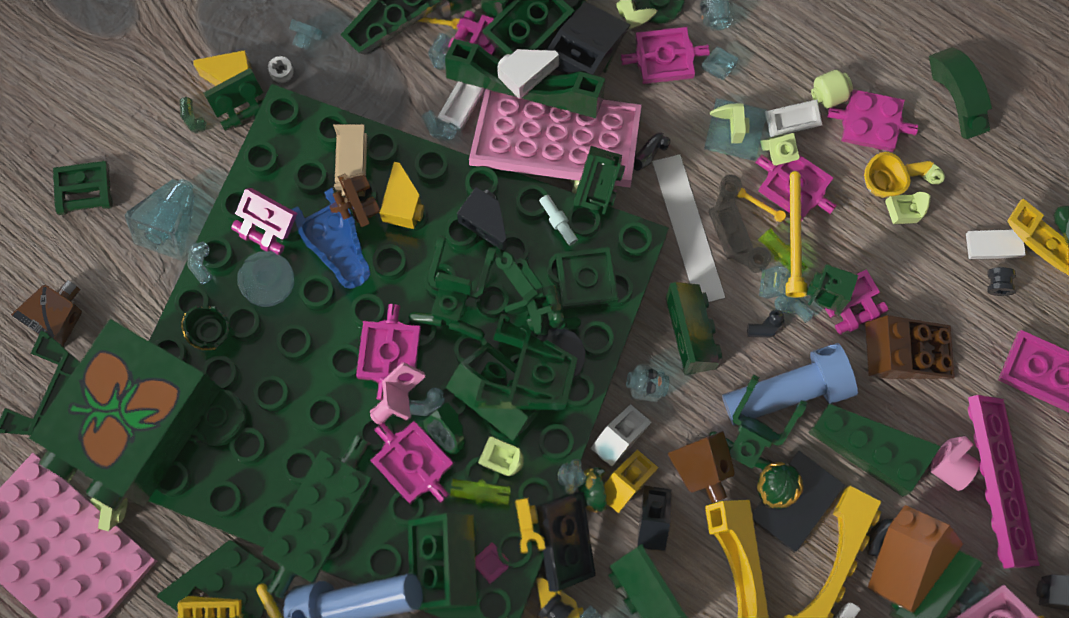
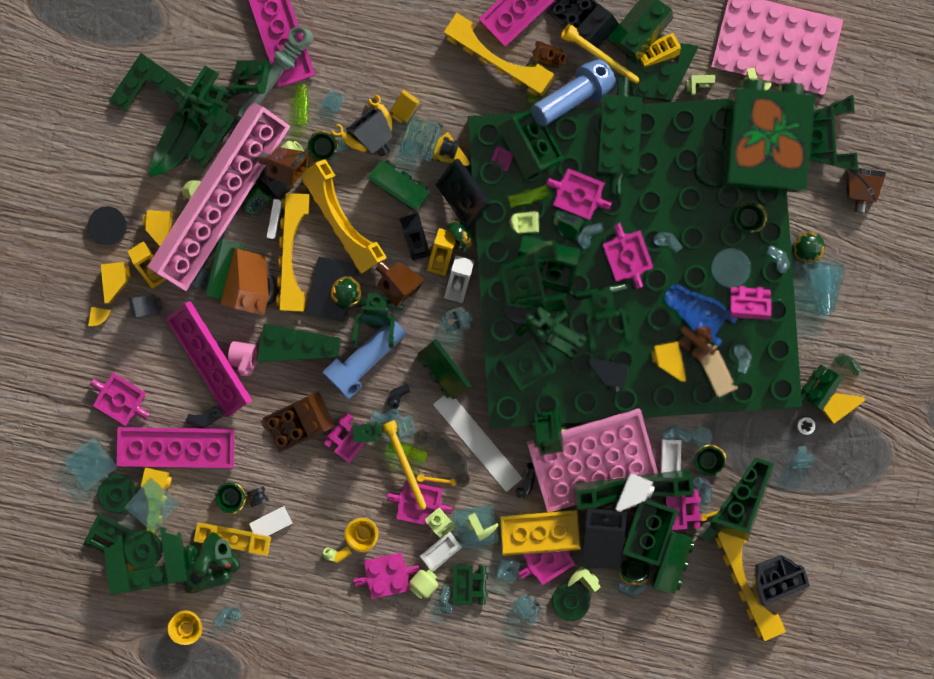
camera: 155 degrees right, 15 degrees up
dark green plate [53,161,113,215] -> none
bright pink bracket [370,363,425,424] -> none
yellow plate [516,499,545,553] -> none
light aqua bar [539,195,578,246] -> none
clear light blue plate [558,459,586,494] -> none
yellowish green plate [885,192,931,224] -> none
dark green arch [929,47,992,139] -> none
none -> black arm [186,407,222,427]
none -> dark green hair [215,482,246,514]
none -> clear light blue arm [439,585,454,614]
none -> dark green plate [453,565,488,605]
none -> yellow tile [500,510,581,556]
none -> clear light blue arm [654,233,683,253]
none -> yellowish green bracket [687,75,715,96]
none -> clear light blue plate [693,427,712,447]
none -> dark green hair [694,445,726,476]
none -> clear light blue arm [734,345,752,374]
none -> dark green hair [793,231,825,263]

